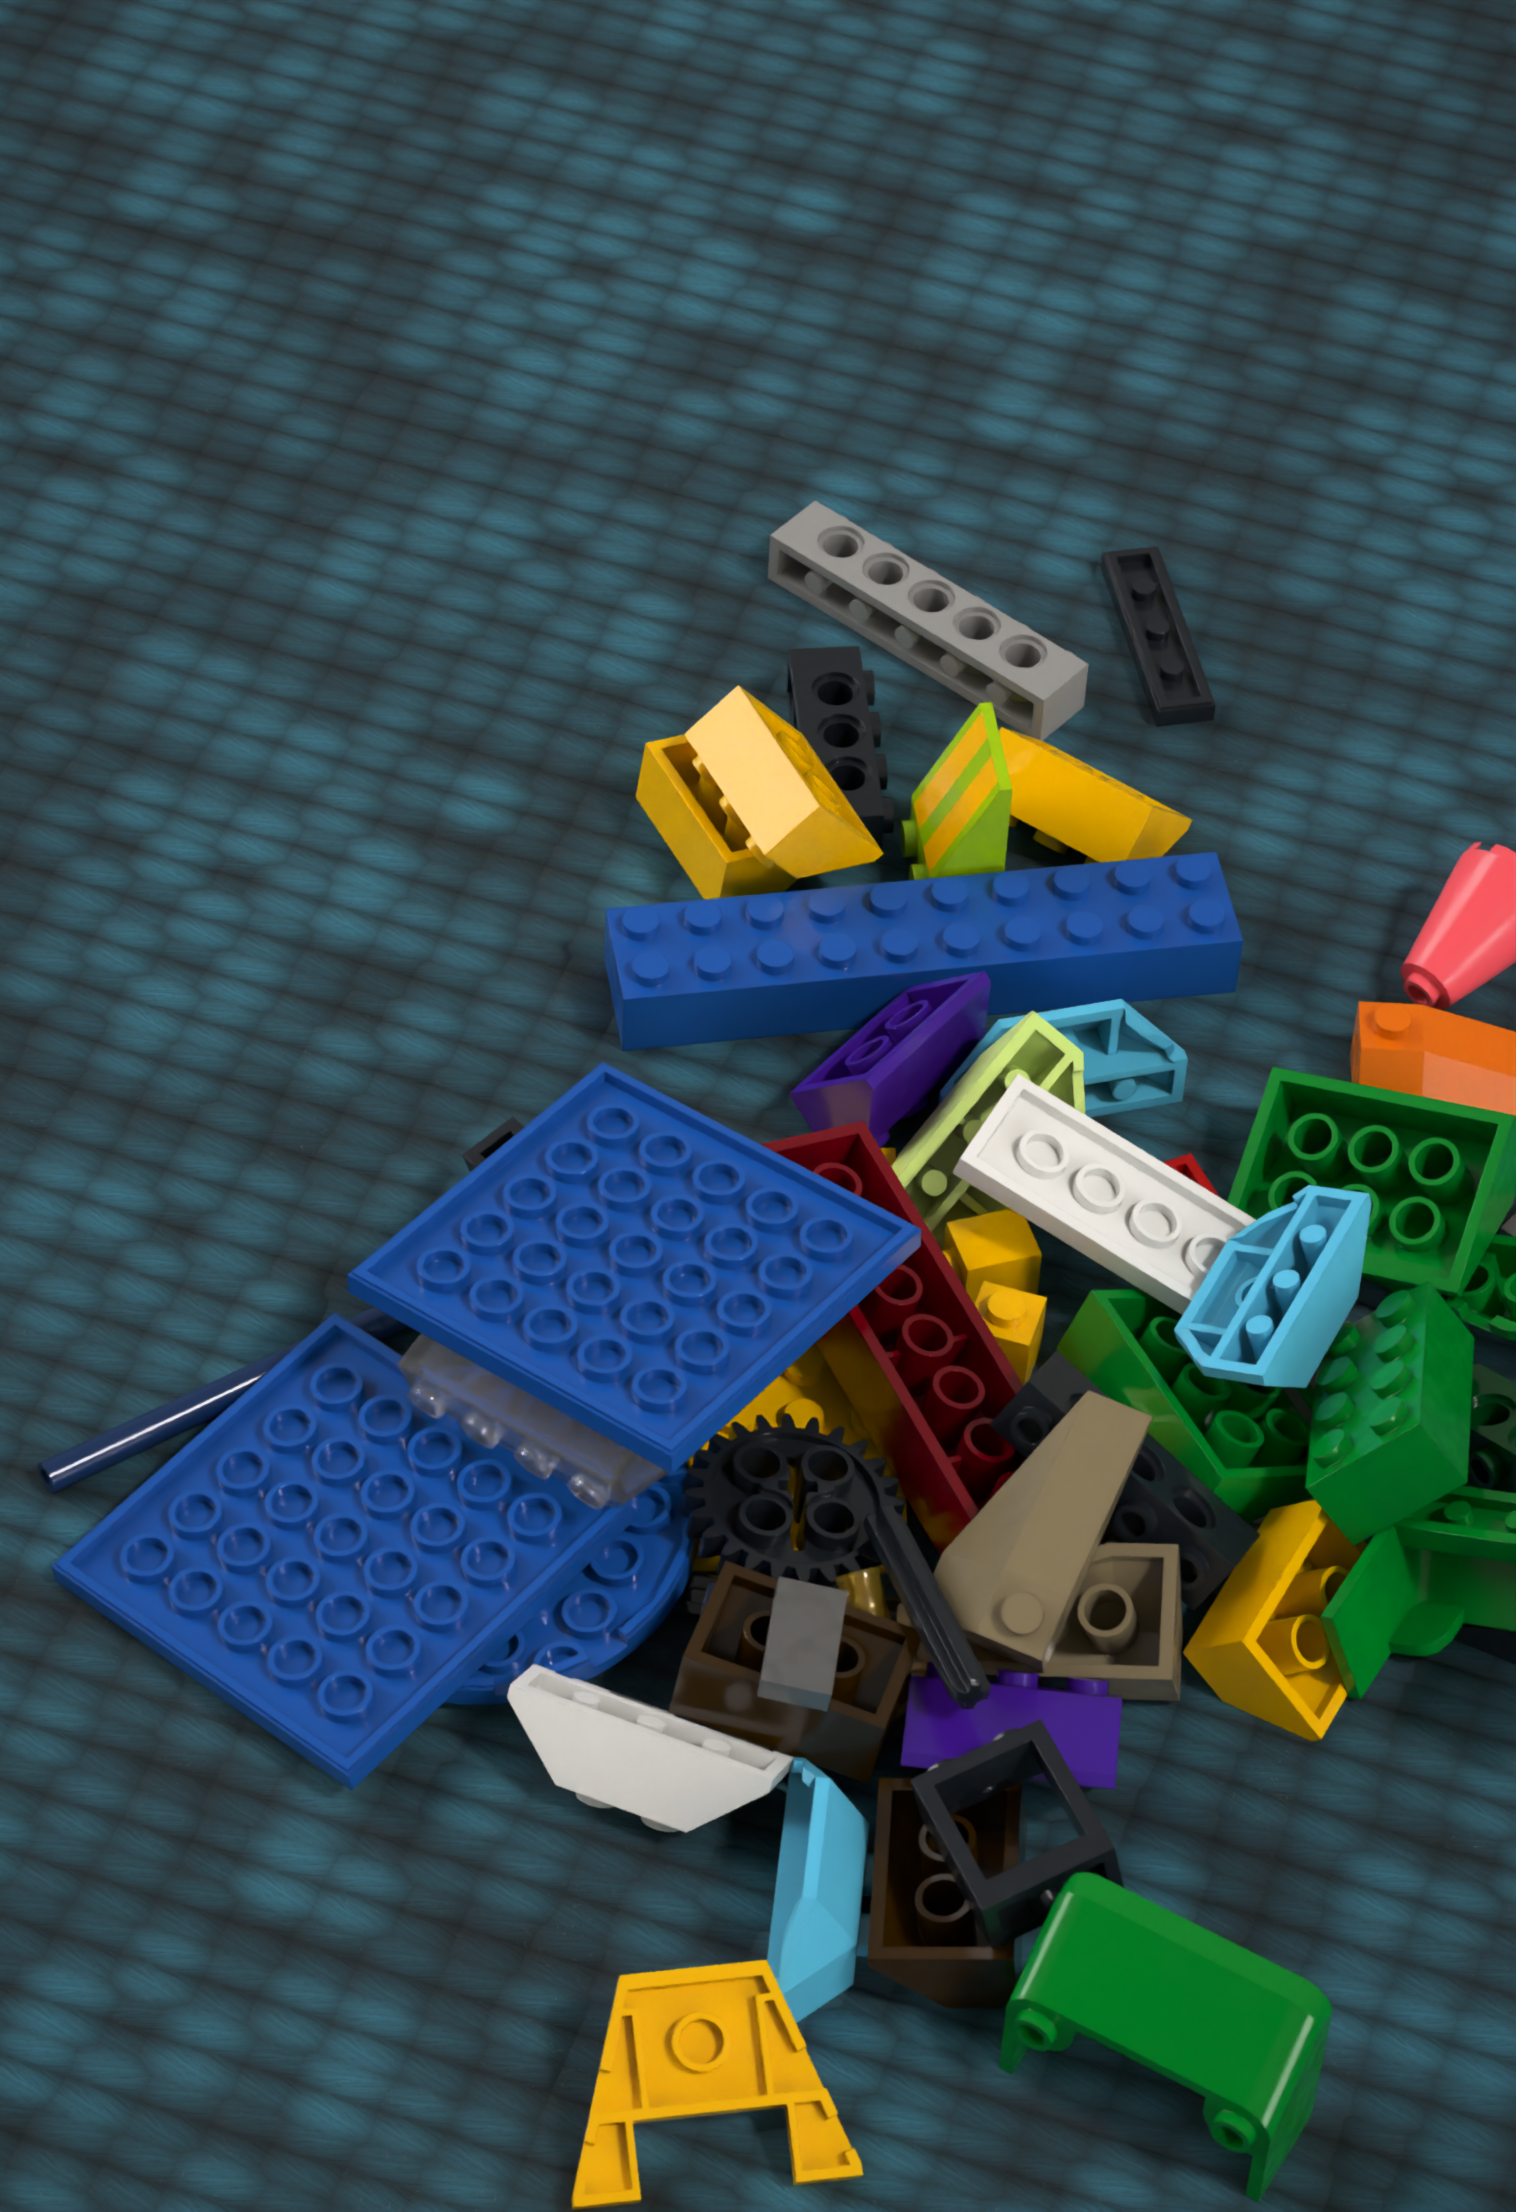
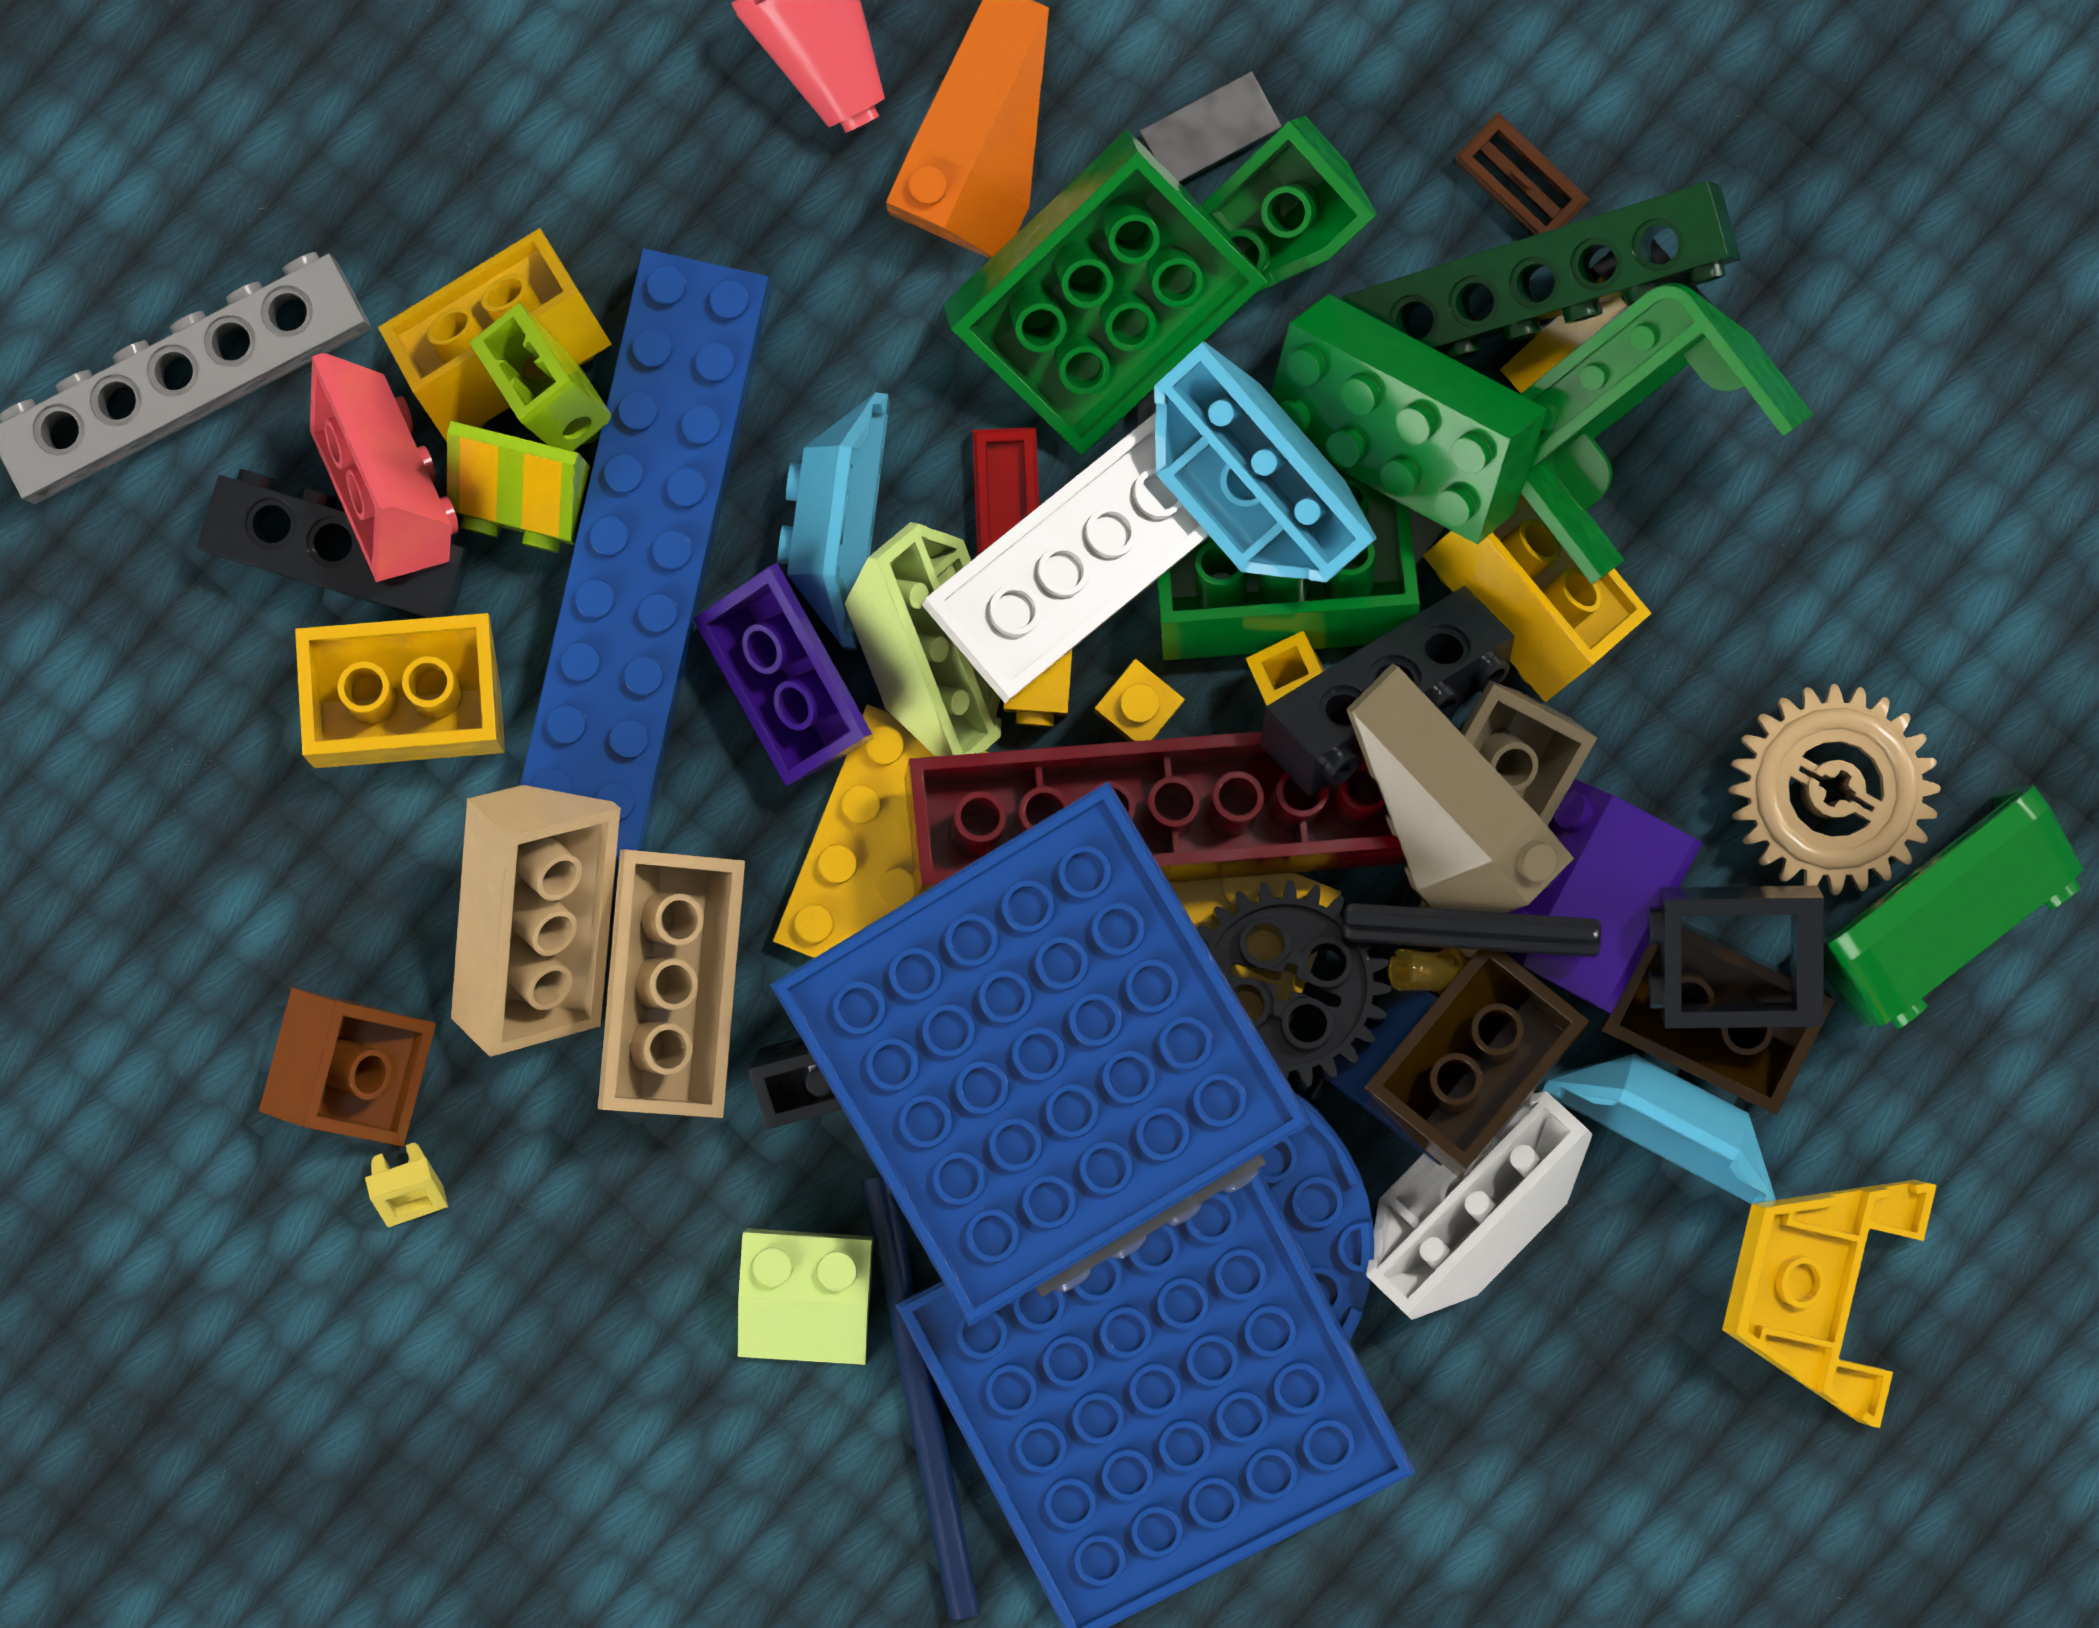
camera: 70 degrees left, 40 degrees up
yellow slope [684,685,884,879] -> none
flat silver tile [757,1576,848,1711] -> none
black tile [1100,546,1216,727] -> none
none -> dark orange slope [259,987,436,1147]
none -> coral slope [310,353,458,582]
none -> light yellow tile [365,1143,448,1228]
none -> tan slope [451,785,621,1057]
none -> lime torso [469,302,611,451]
none -> tan slope [598,849,745,1118]
none -> yellowish green slope [738,1228,874,1365]
none -> tan gear [1728,684,1941,895]

